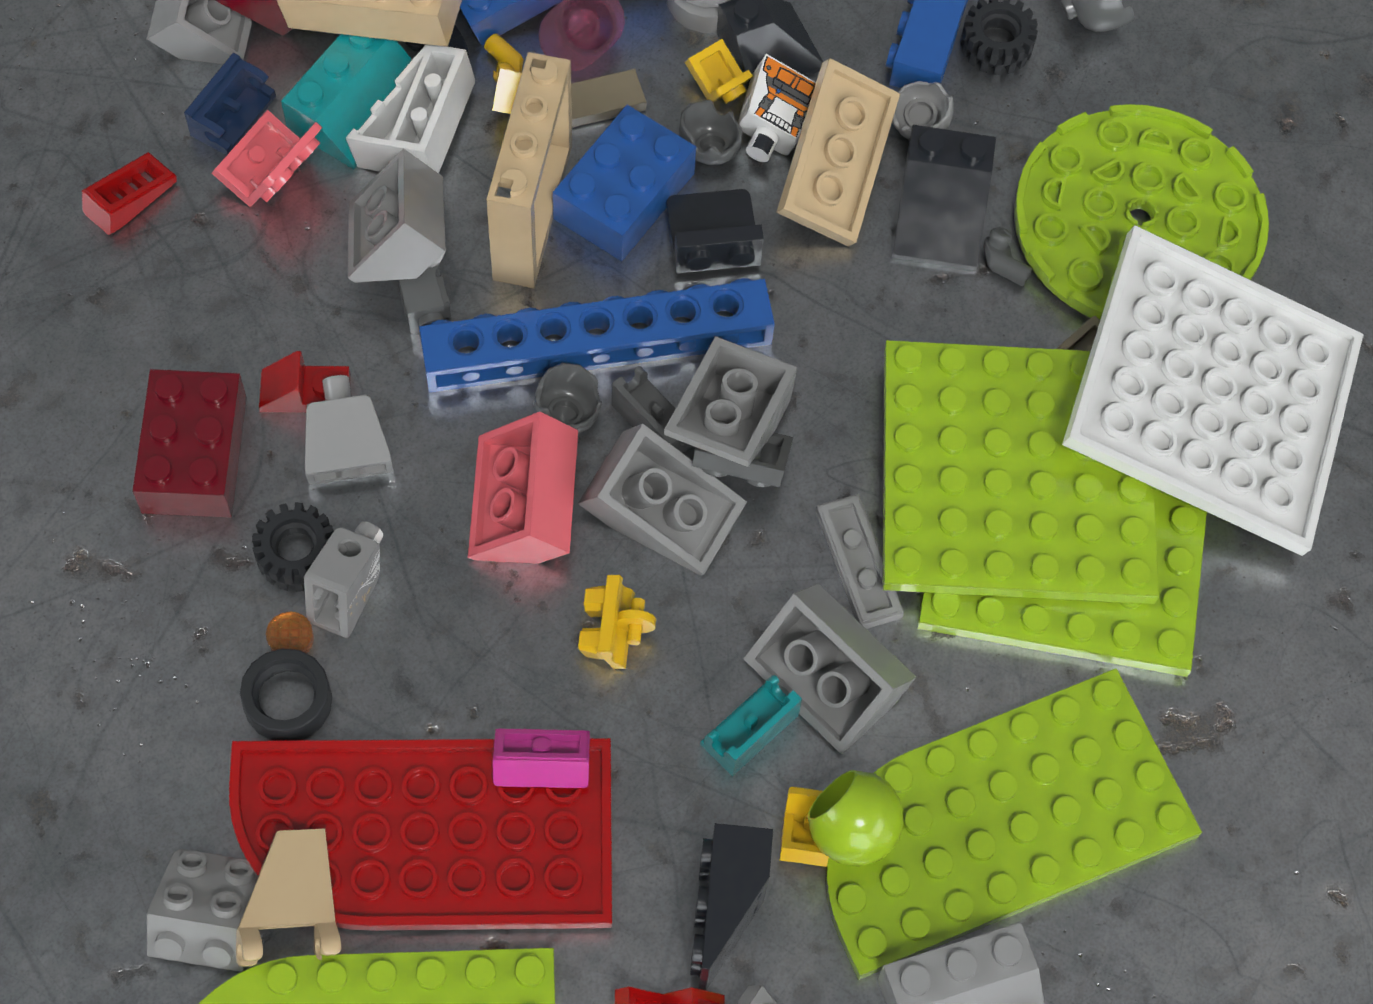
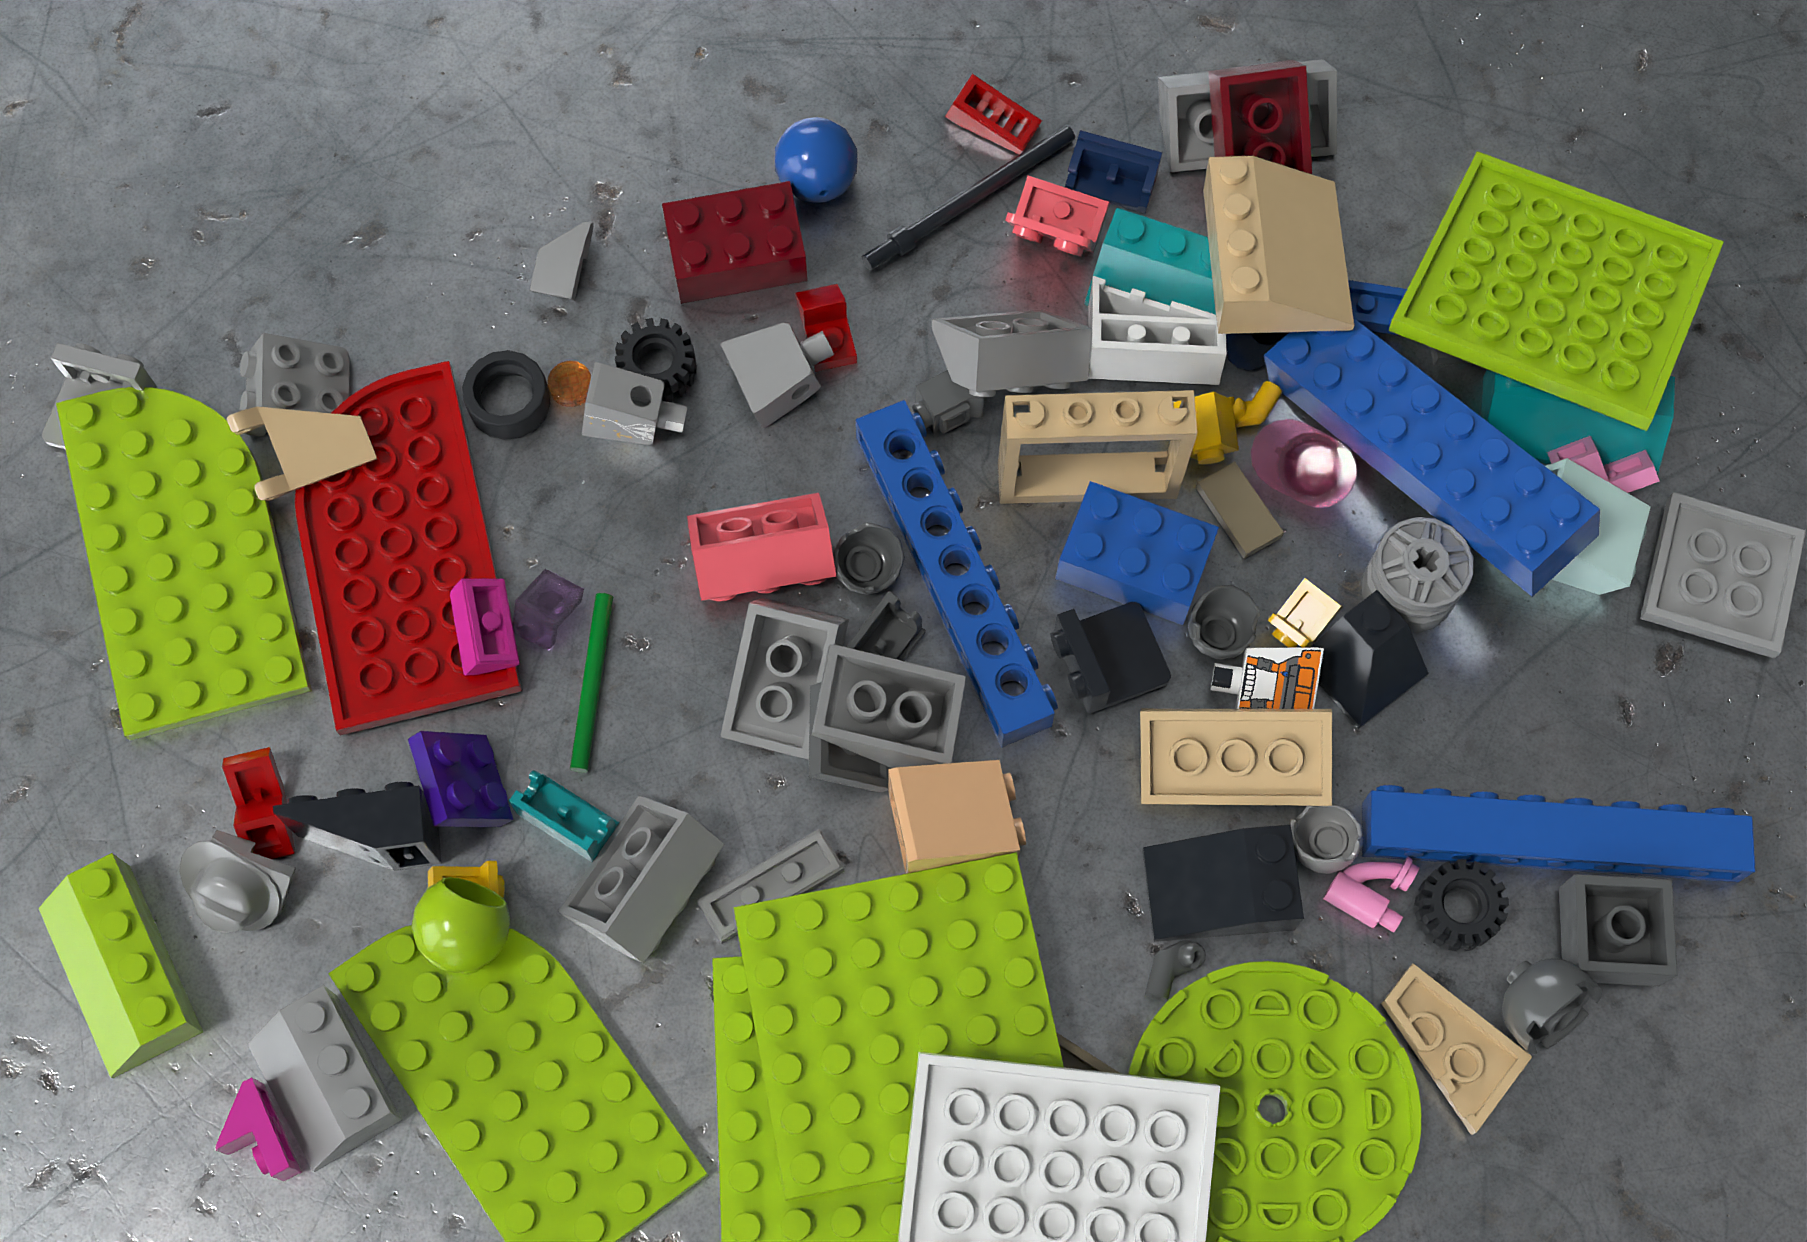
camera: 80 degrees right, 5 degrees up
yellow hips [578,575,656,669] -> none
none -> dark purple plate [408,731,514,827]
none -> clear purple bracket [512,569,584,650]
none -> light grey slope [529,222,594,301]
none -> green bar [570,593,614,773]
none -> blue helmet [775,117,858,203]
none -> black bar [861,125,1075,271]
none -> light nougat slope [888,760,1026,874]
none -> bright pink plant [1323,857,1420,933]
none -> tan wing [1381,964,1532,1135]

